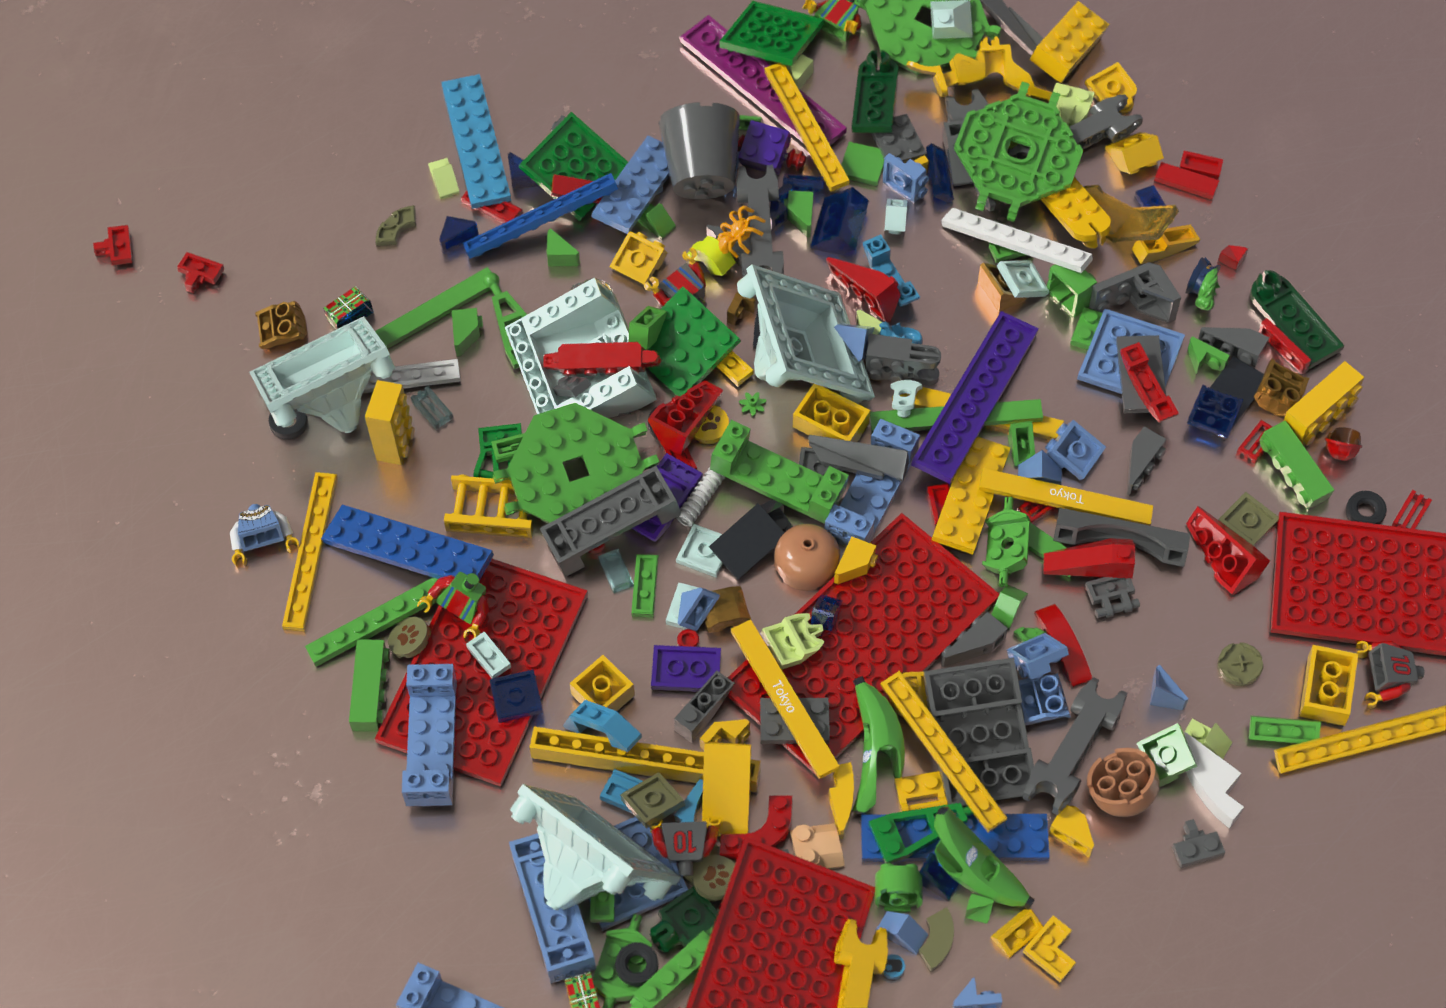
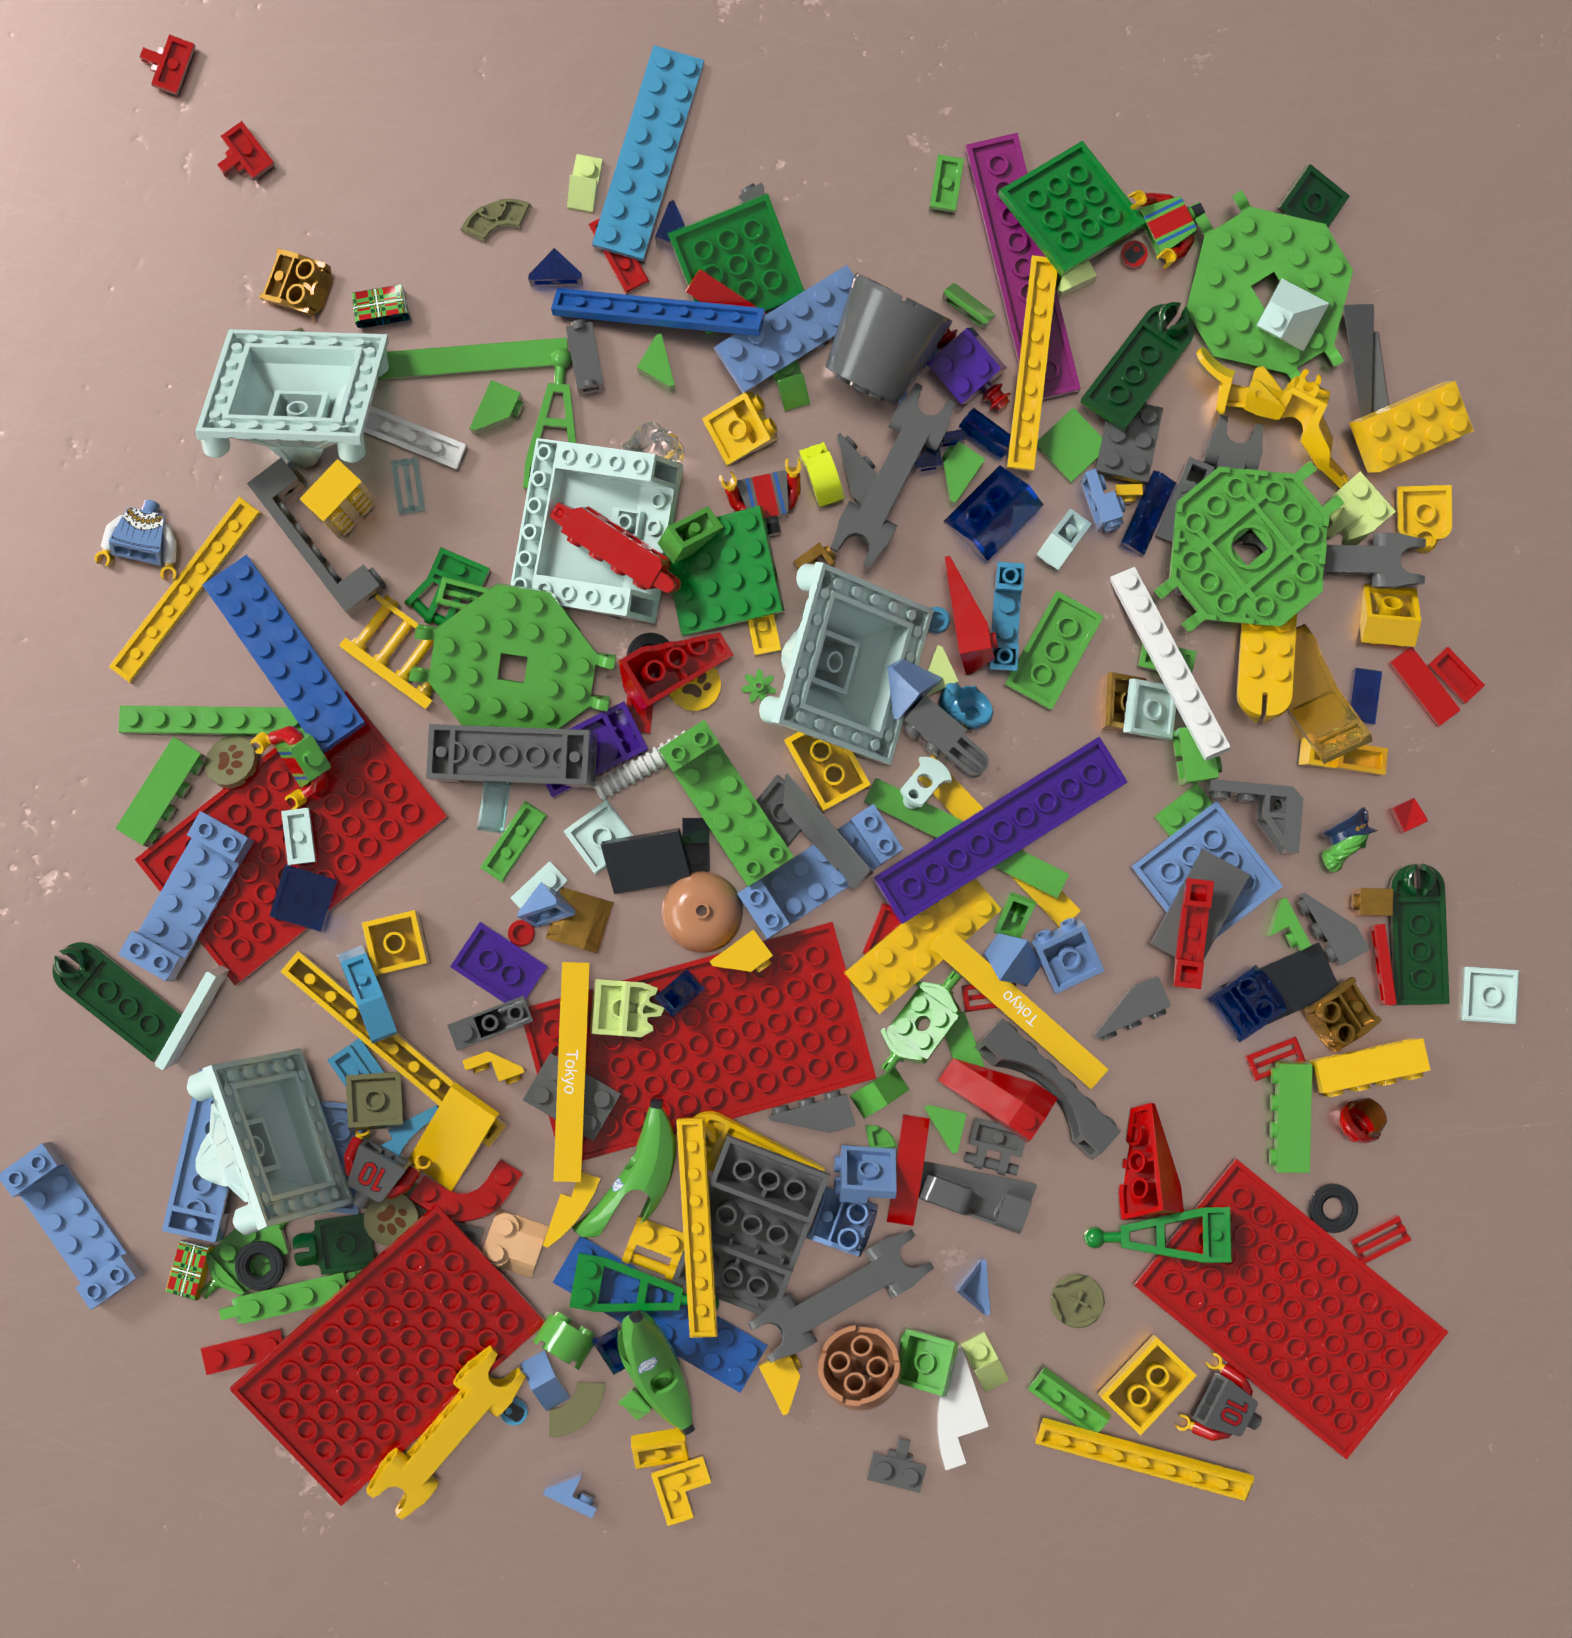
camera: 25 degrees right, 25 degrees up
dark grey plate [553,376,591,397] -> none
light orange animal [717,205,766,258] -> none
olive tile [1218,492,1279,547] -> none
none -> dark green plate [52,942,182,1062]
none -> light aqua tile [155,965,229,1070]
none -> dark grey plate [247,457,386,618]
none -> dark grey brick [566,319,605,394]
none -> dark grey panel [918,1162,1037,1234]
none -> bright green slope [924,1104,967,1154]
none -> dark azure tile [928,607,950,634]
none -> bright green plate [929,154,964,213]
none -> bright green plate [1004,591,1104,711]
none -> green plate [1084,1207,1232,1263]
none -> red tile [1120,240,1148,269]
none -> pearl gold brick [1351,888,1393,917]
none -> light aqua tile [1461,967,1519,1024]

